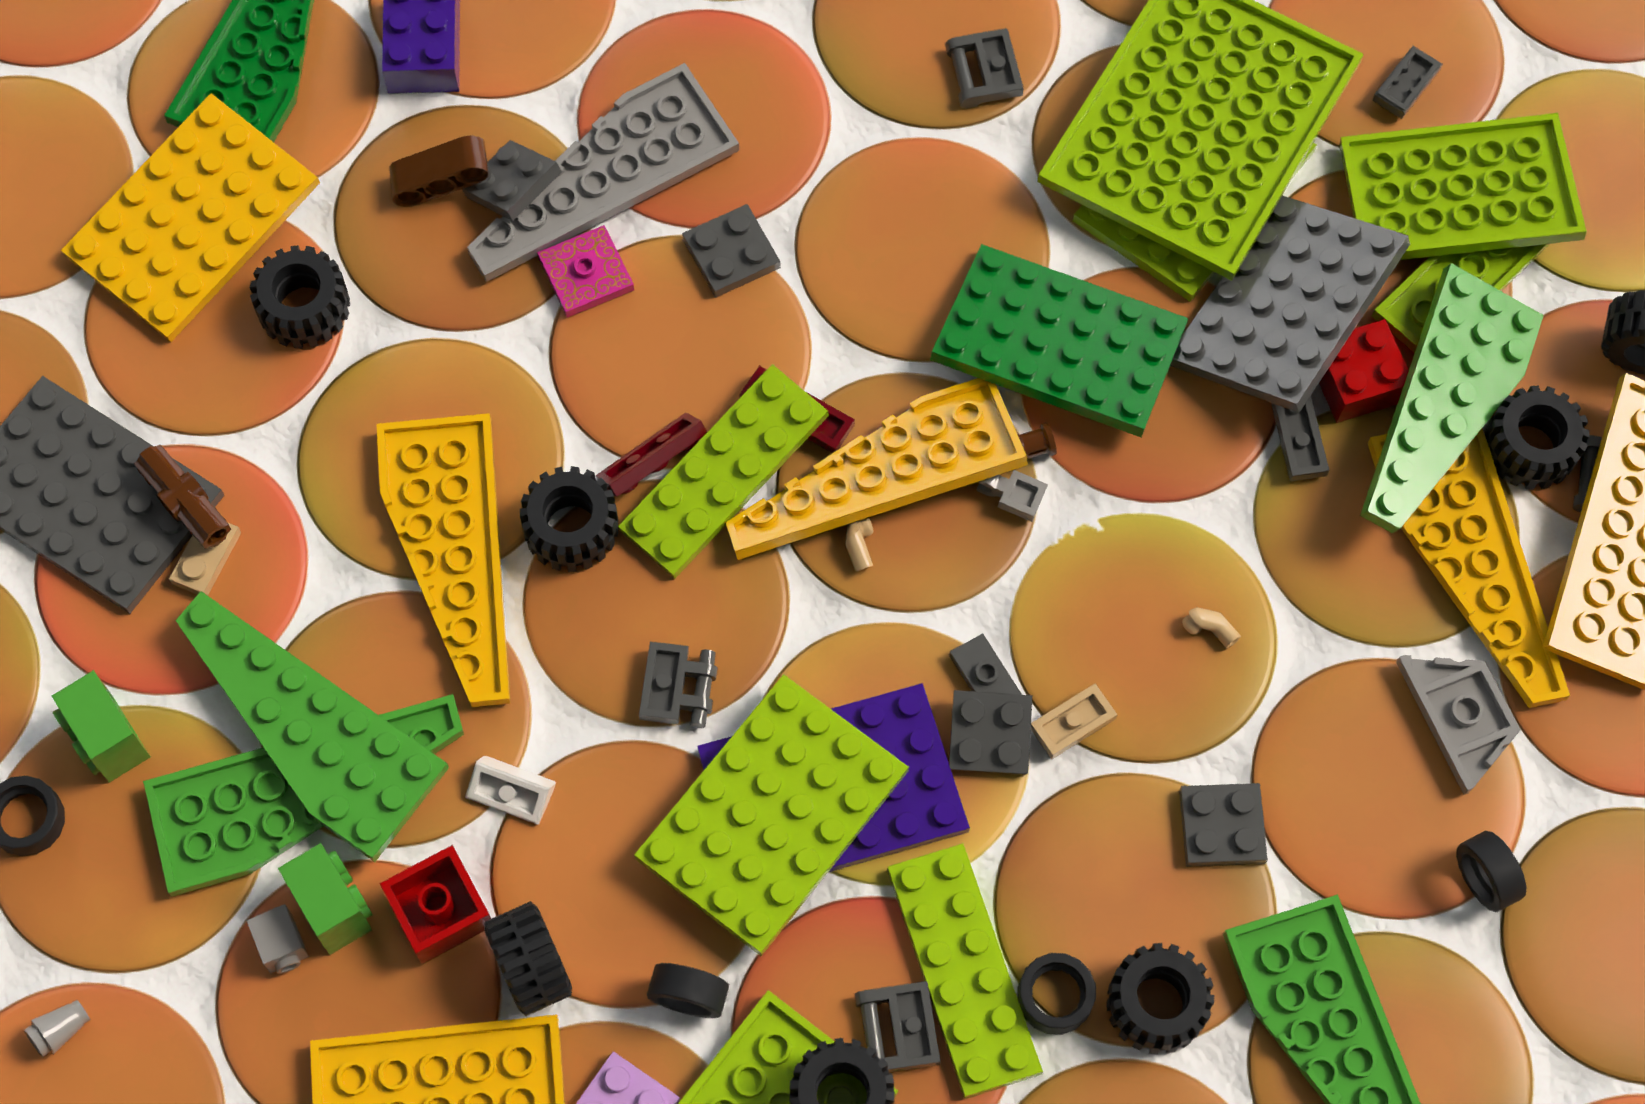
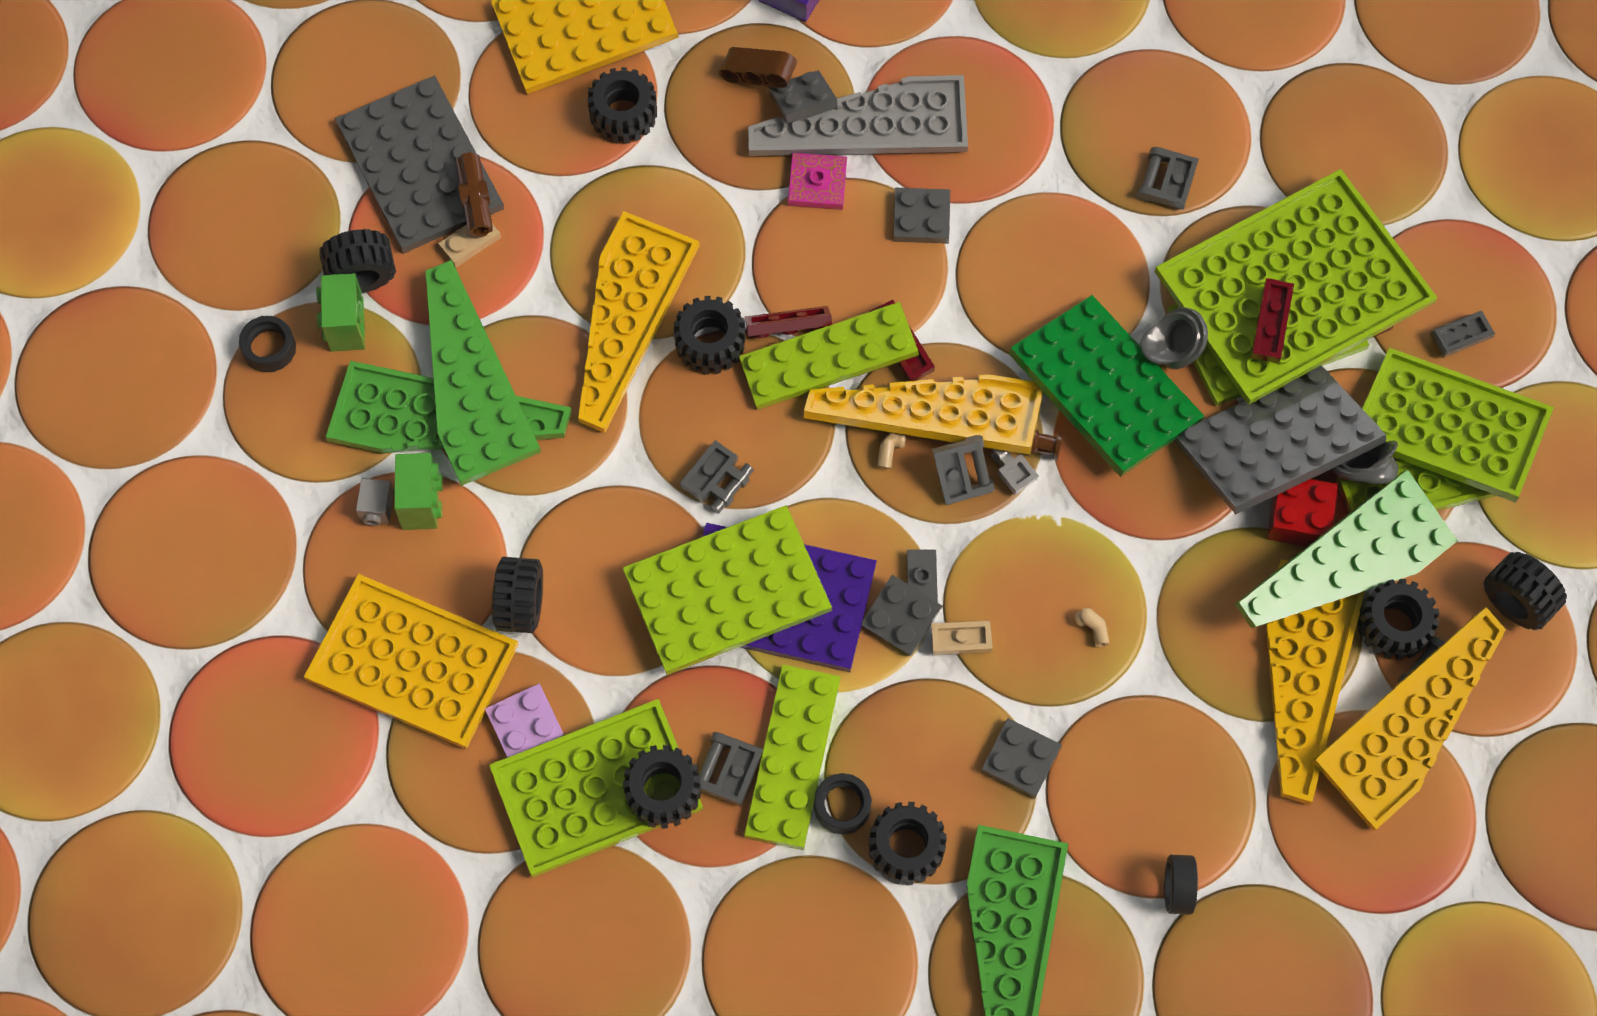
camera: 30 degrees right, 0 degrees up
light grey cone [24,1000,90,1057] -> none
red brick [379,845,491,964] -> none
white slope [465,756,556,825] -> none
black tyre [647,963,729,1018] -> none
dark grey plate [1271,396,1329,482] -> none
light grey wing [1396,655,1521,795] -> none
none -> black tyre [319,229,396,293]
none -> dark grey plate [932,435,995,505]
none -> dark grey piece [1141,307,1208,370]
none -> dark red plate [1251,278,1294,364]
none -> dark grey piece [1331,440,1399,484]

